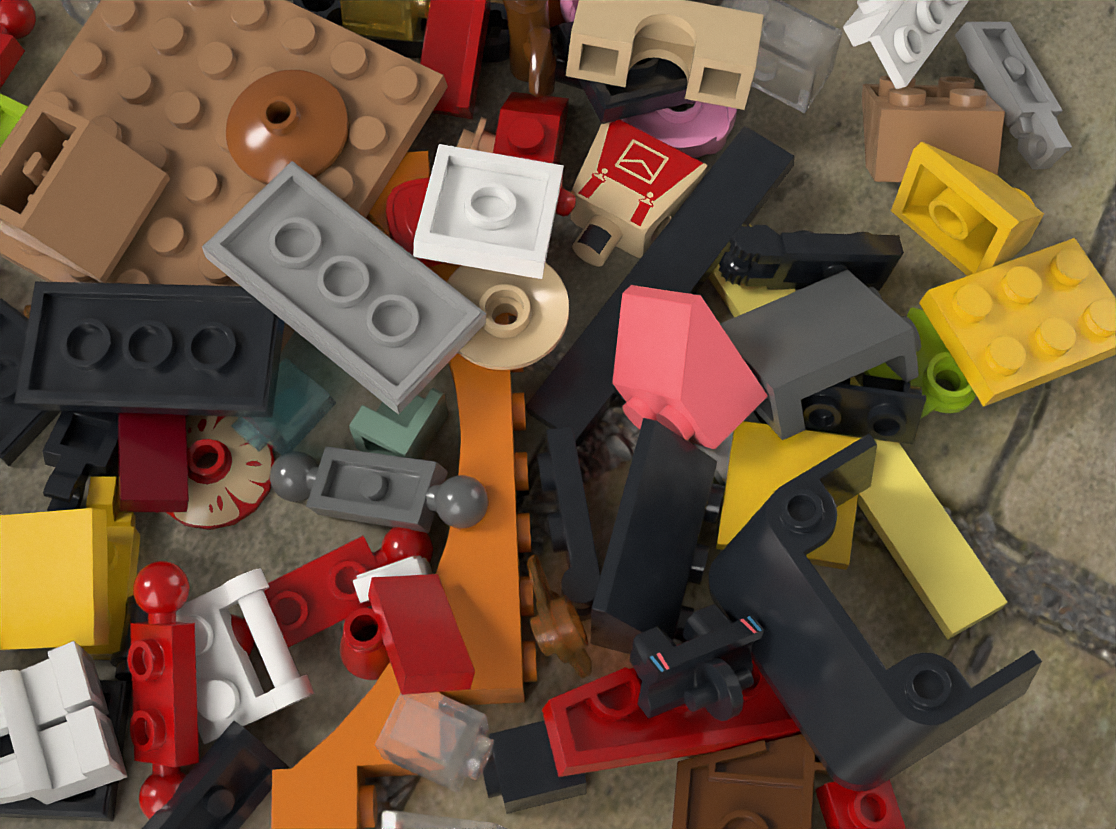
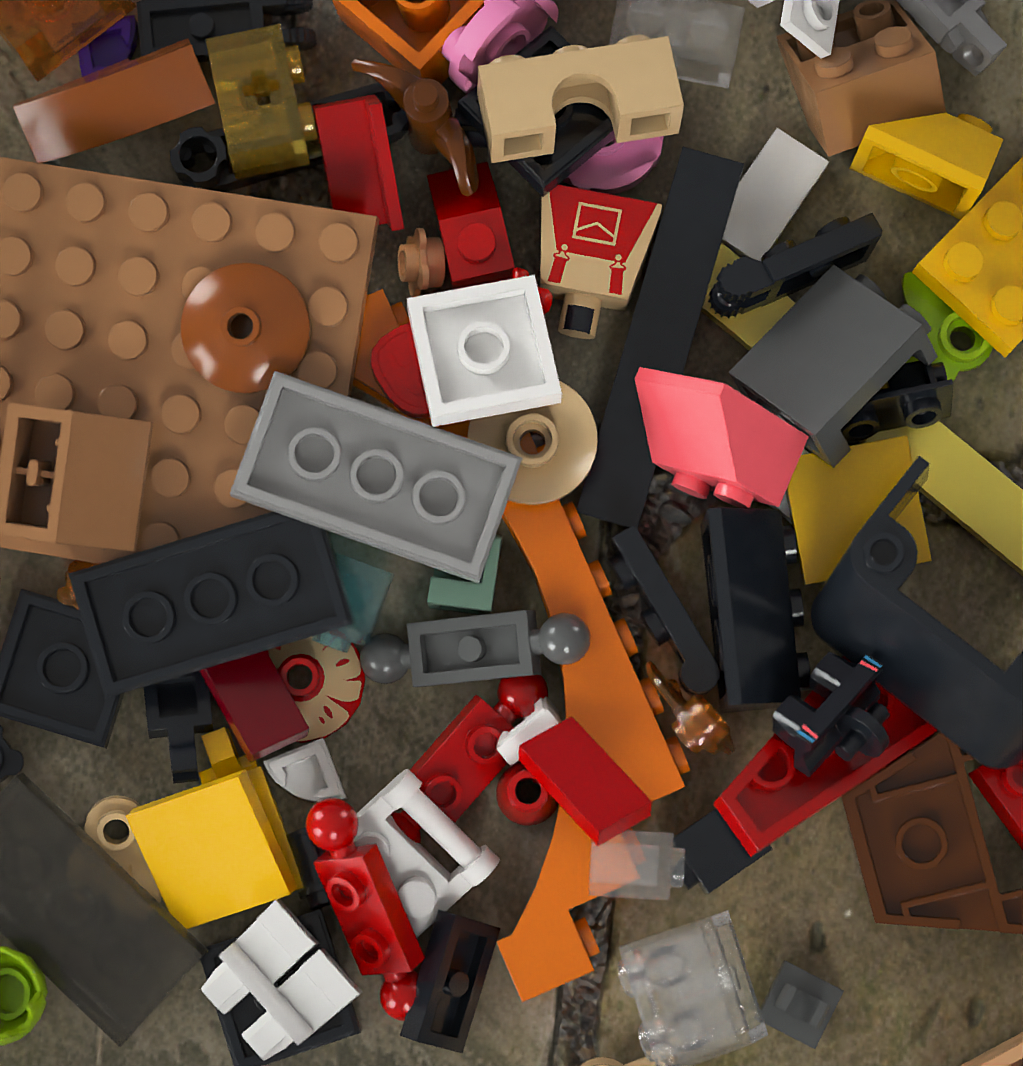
camera: 20 degrees left, 15 degrees up
none -> white tile [263,738,347,803]
none -> white tile [722,128,829,262]

